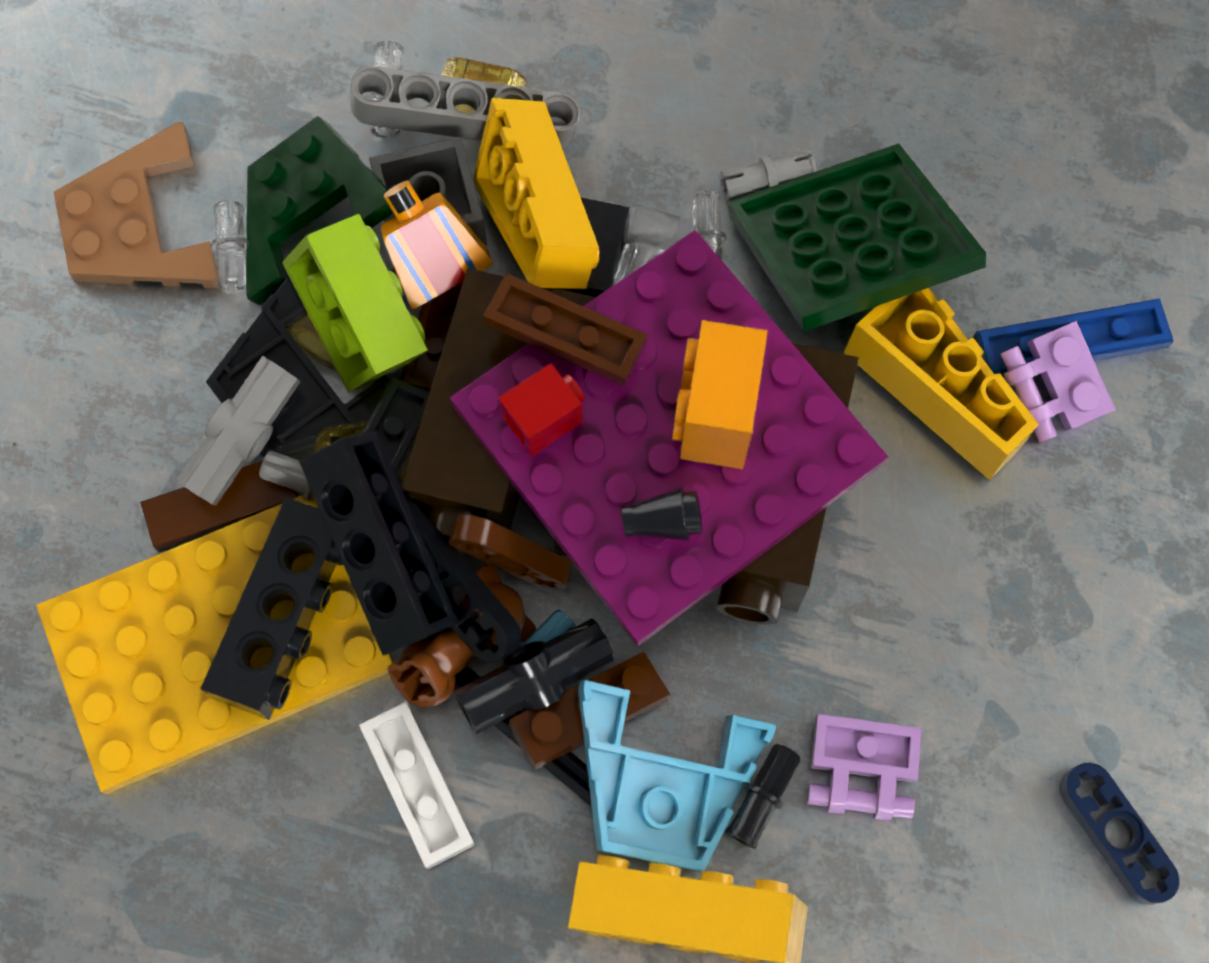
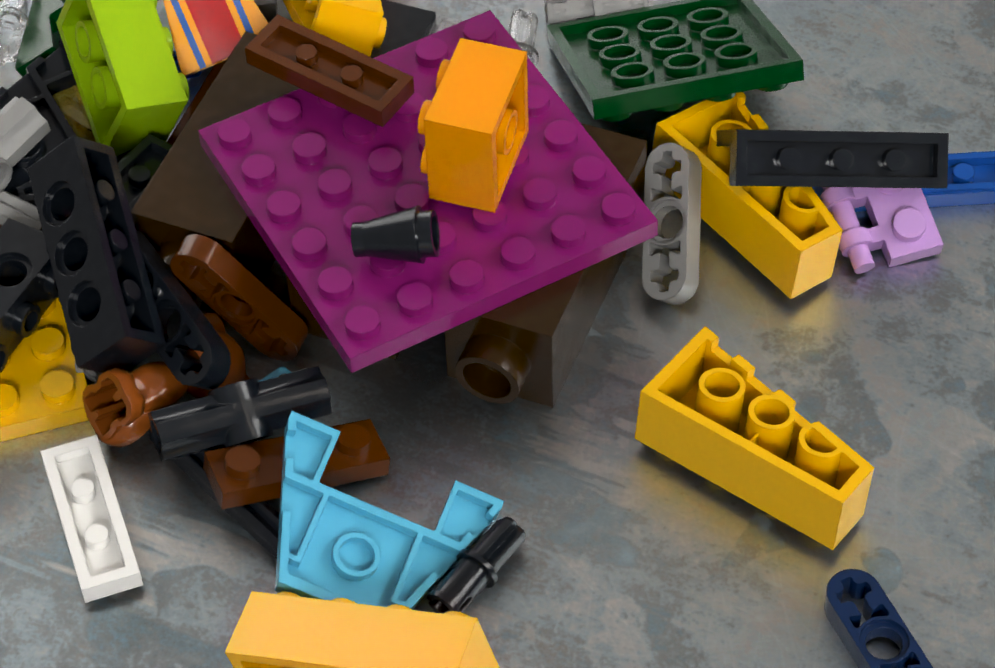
camera: 10 degrees right, 20 degrees down
red brick [498,363,585,457] -> none
lavender plate [807,714,922,821] -> none
none -> yellow wedge [635,326,874,550]
none -> light grey beam [642,143,702,305]
none -> black fence [717,129,949,188]

